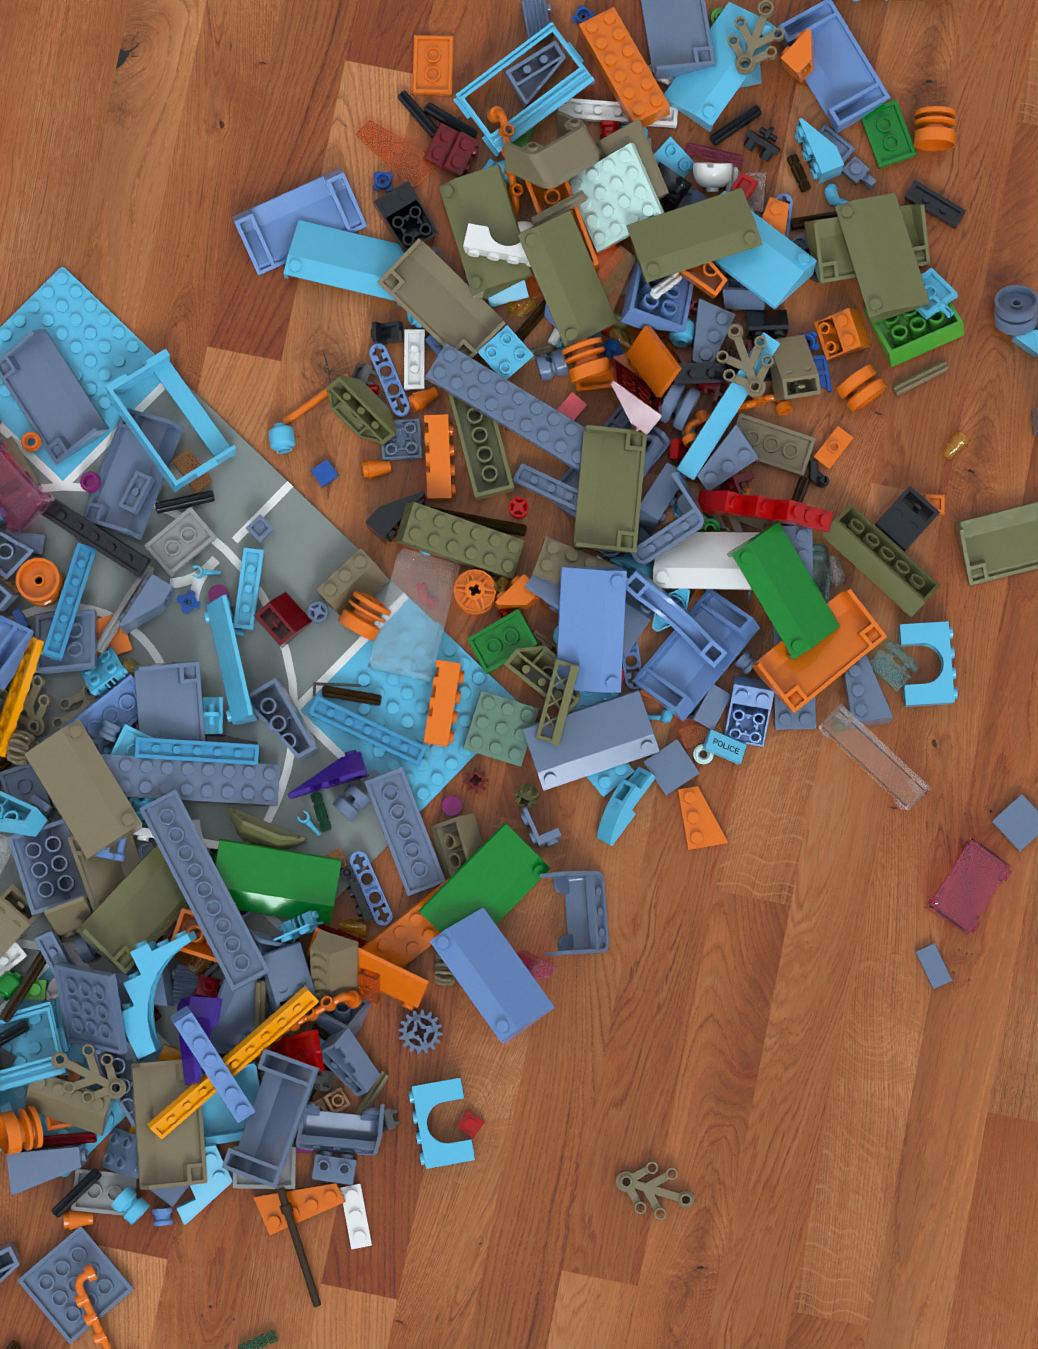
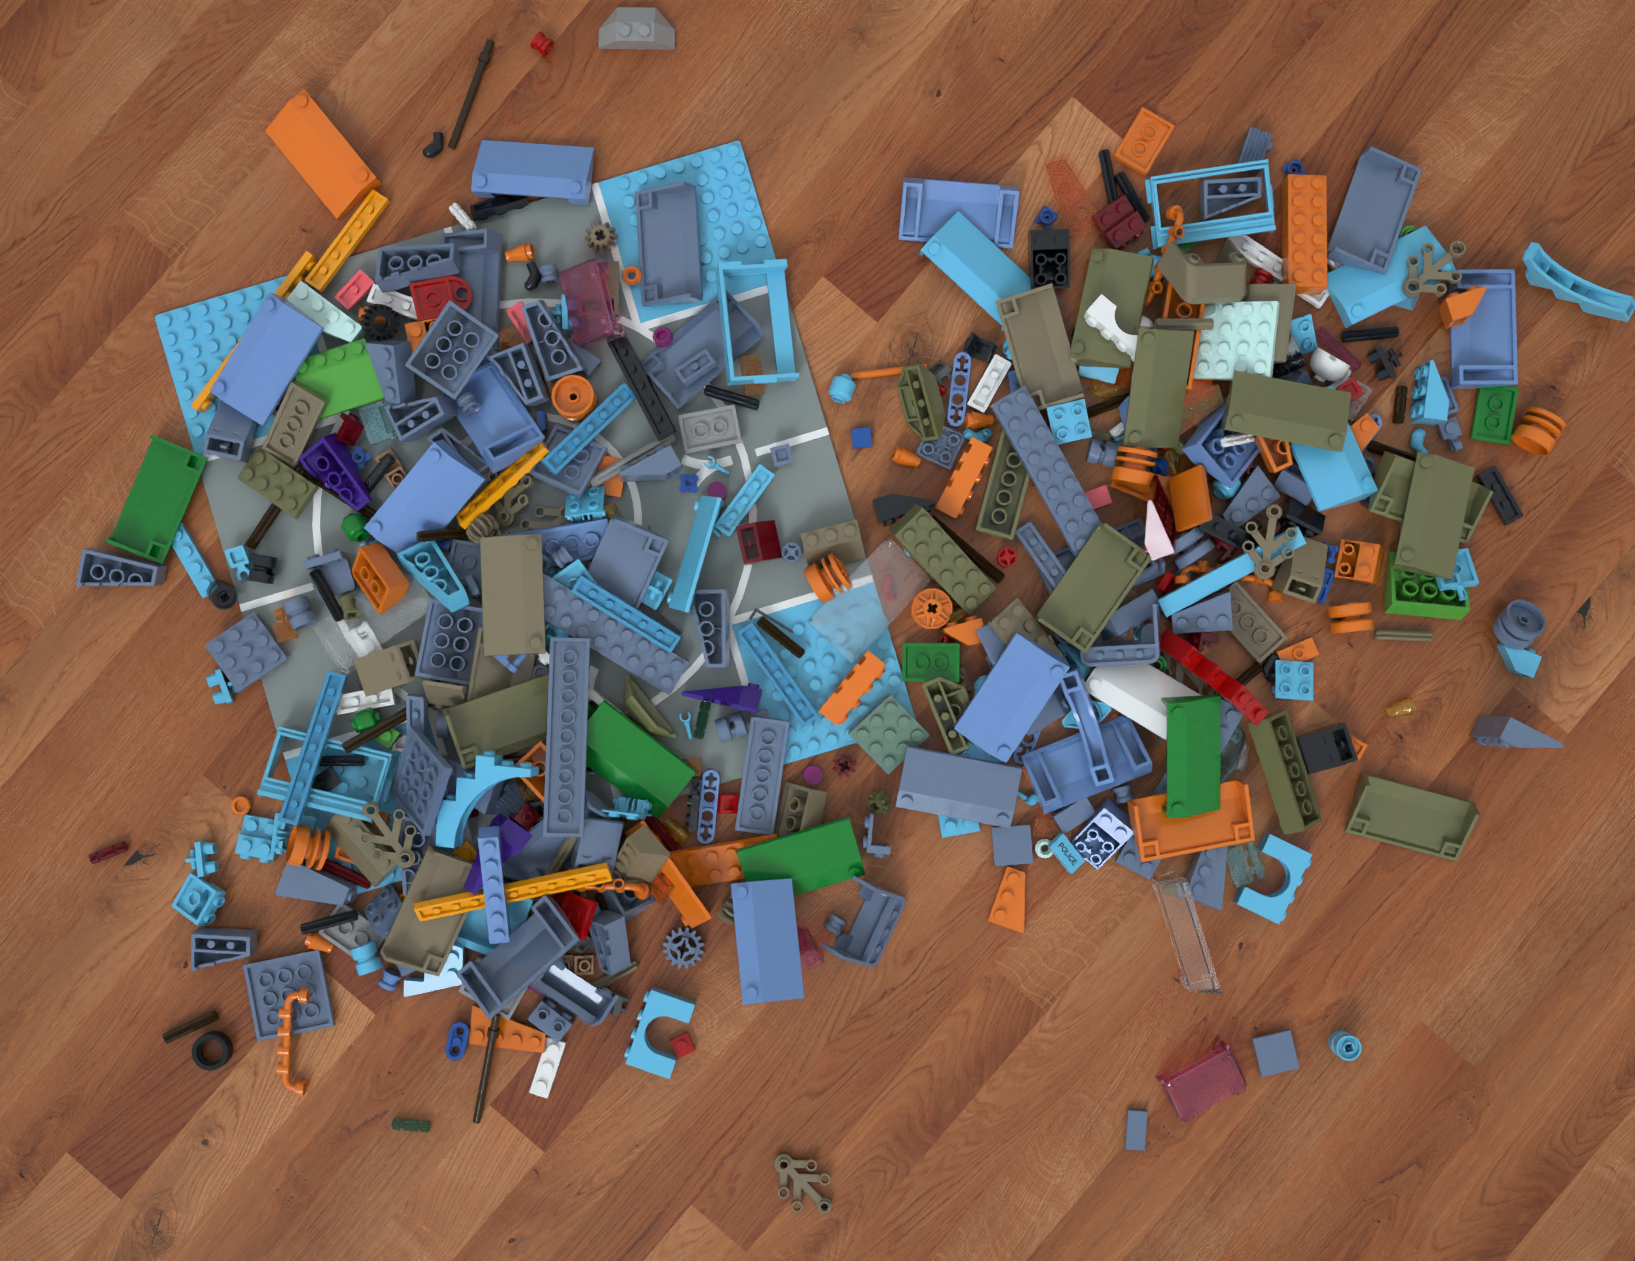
camera: 25 degrees right, 5 degrees up
olive fence [536,659,580,746] -> none
medium azure slope [597,767,656,846] -> none
none -> blue plate [445,1021,470,1061]
none -> red plate [717,793,739,814]
none -> sand blue wheel [823,912,847,936]
none -> medium azure arm [963,428,992,443]
none -> medium azure hinge [1271,660,1313,701]

